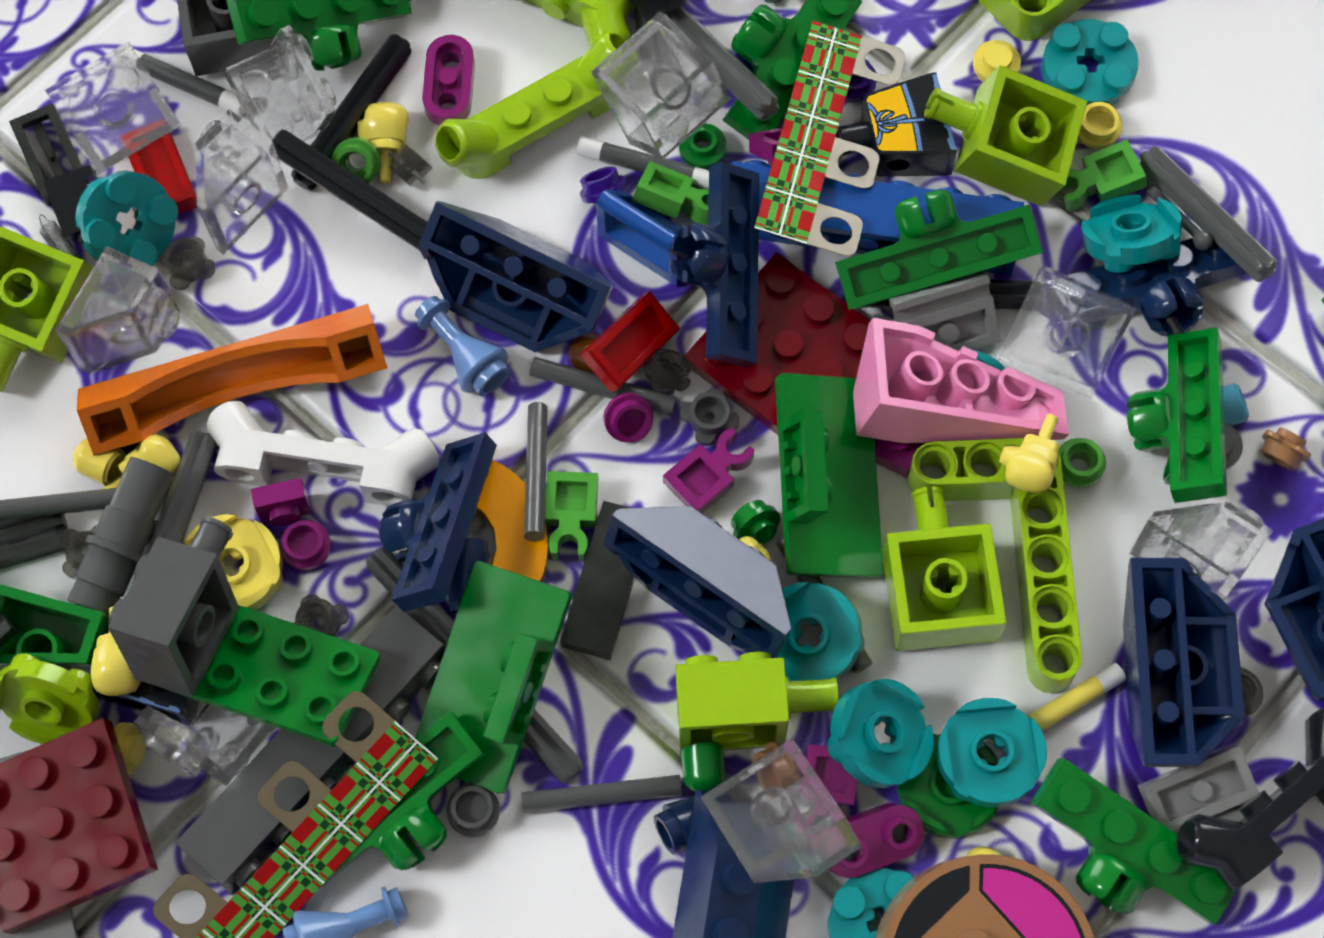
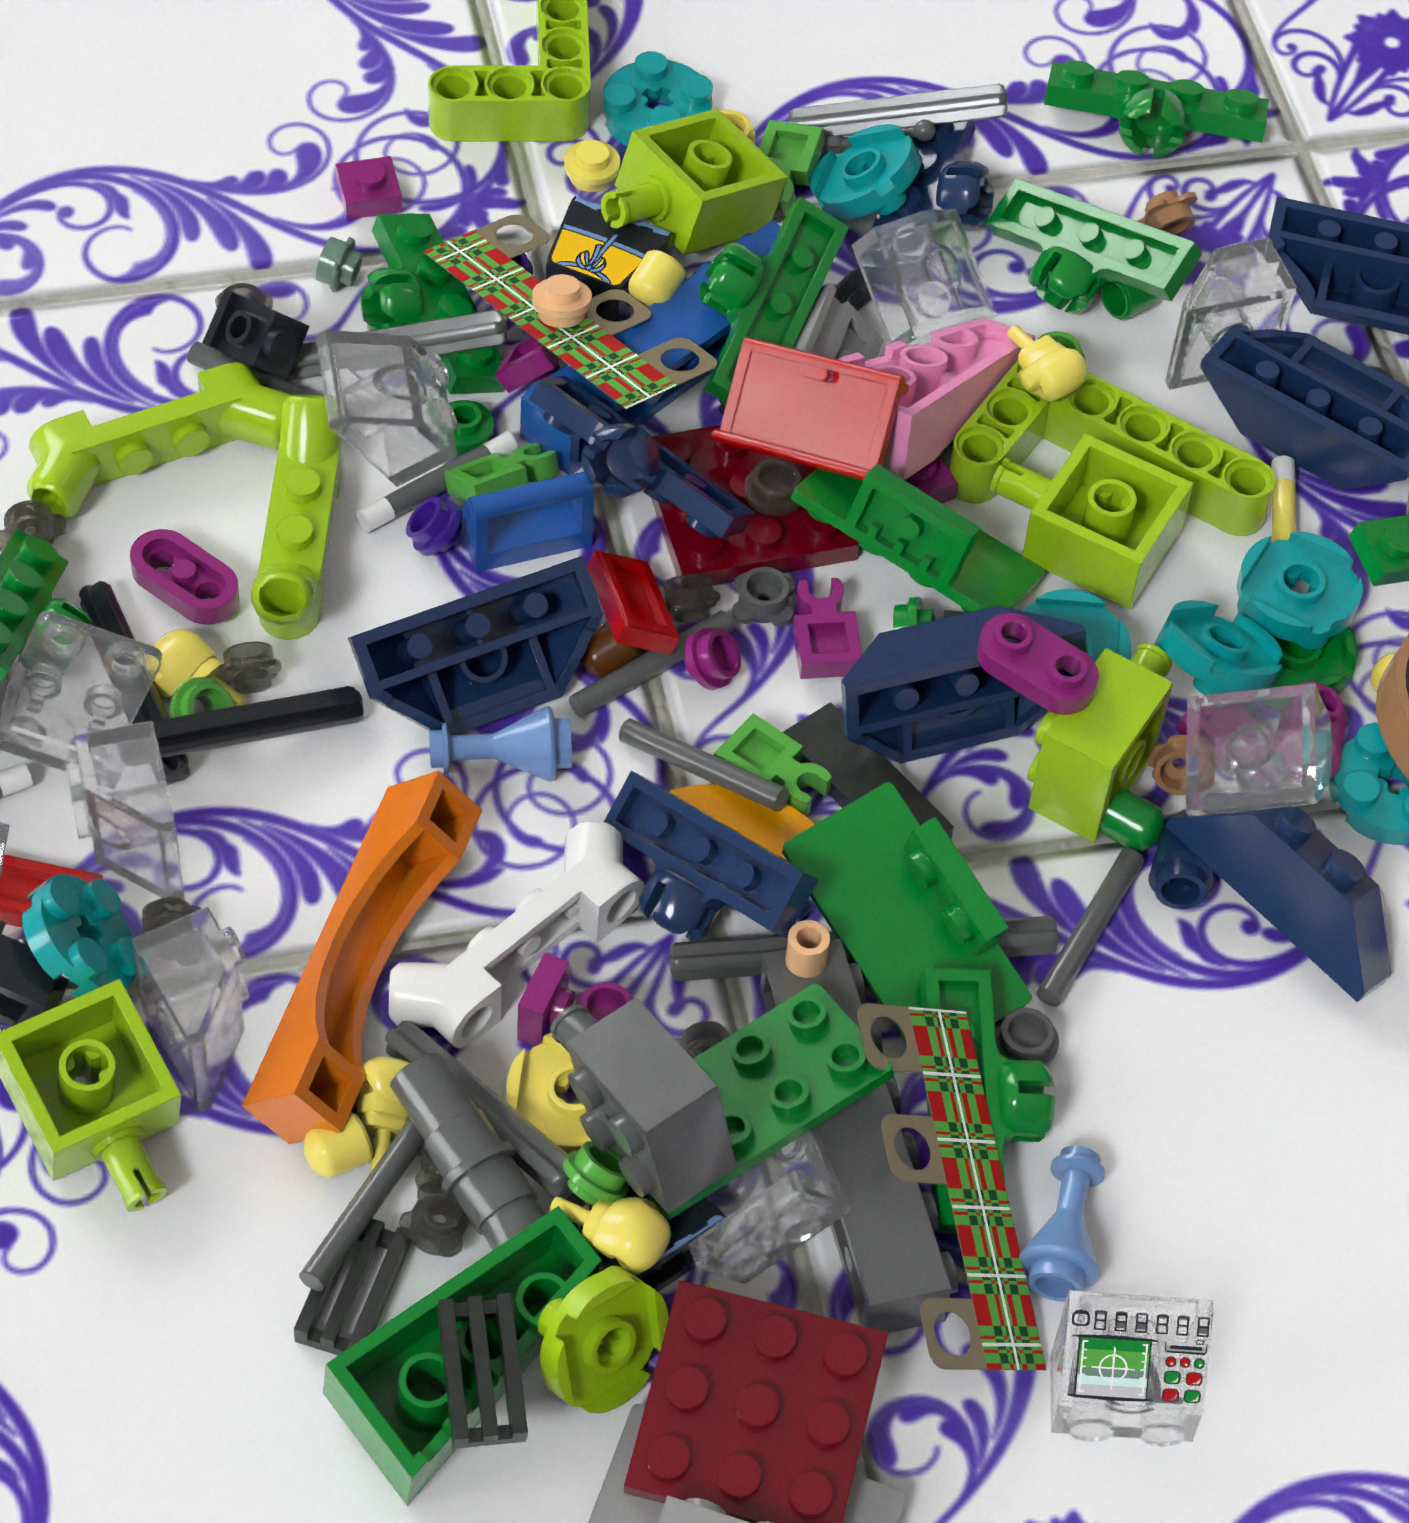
camera: 60 degrees left, 15 degrees down
none -> light nougat plate [532,274,592,328]
none -> light yellow piece [628,250,686,308]
none -> door [712,337,909,481]
none -> clear smoke plate [744,458,803,516]
none -> light nougat piece [785,920,830,978]
none -> magenta plate [977,613,1099,715]

